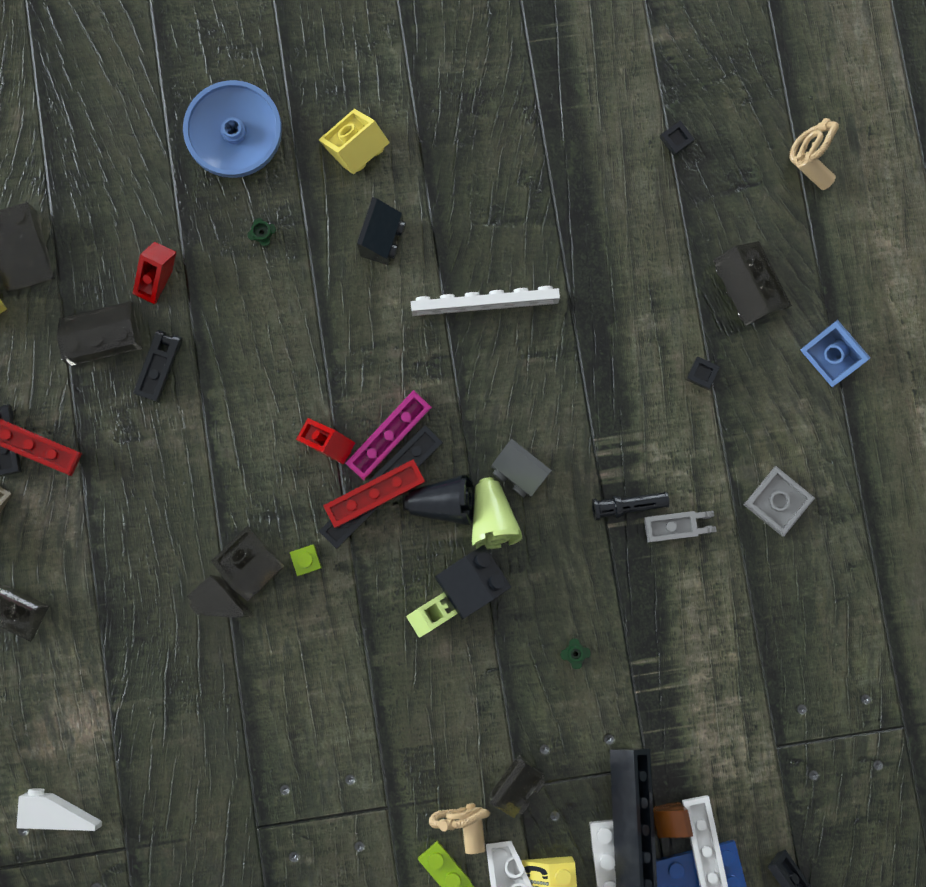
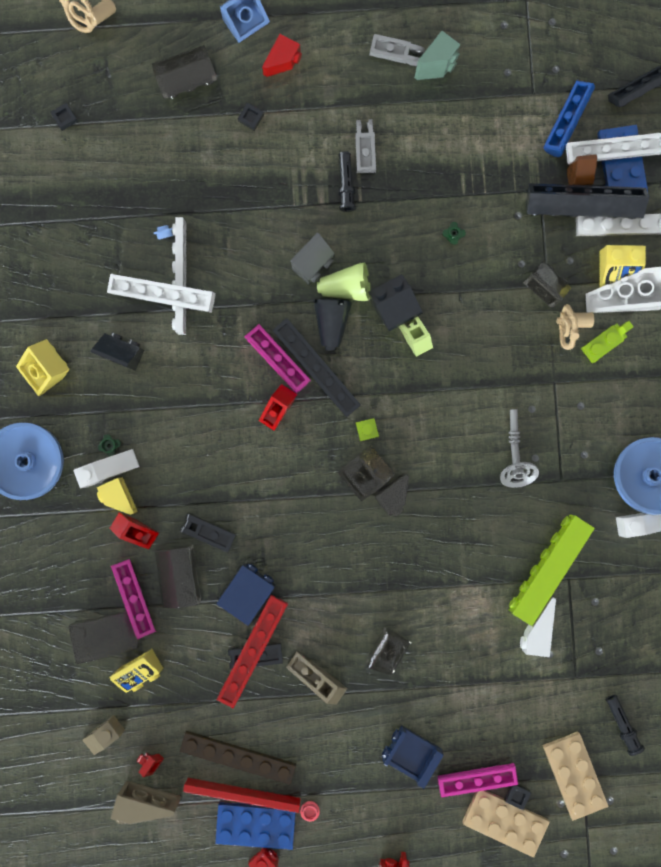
camera: 80 degrees left, 5 degrees up
red plate [323,459,425,529] -> none
light grey tile [743,466,815,537] -> none
none -> white slope [73,449,140,488]
none -> light yellow slope [97,477,138,515]
none -> white plate [107,274,216,313]
none -> dark pink brick [111,559,156,639]
none -> light blue plate [154,225,173,239]
none -> dark blue panel [217,563,276,626]
none -> red slope [262,34,302,77]
none -> light grey hinge [370,34,425,66]
none -> sand green slope [414,31,460,80]
none -> light grey dish [500,409,539,488]
none -> lime brick [508,514,595,626]
none -> blue brick [543,80,595,157]

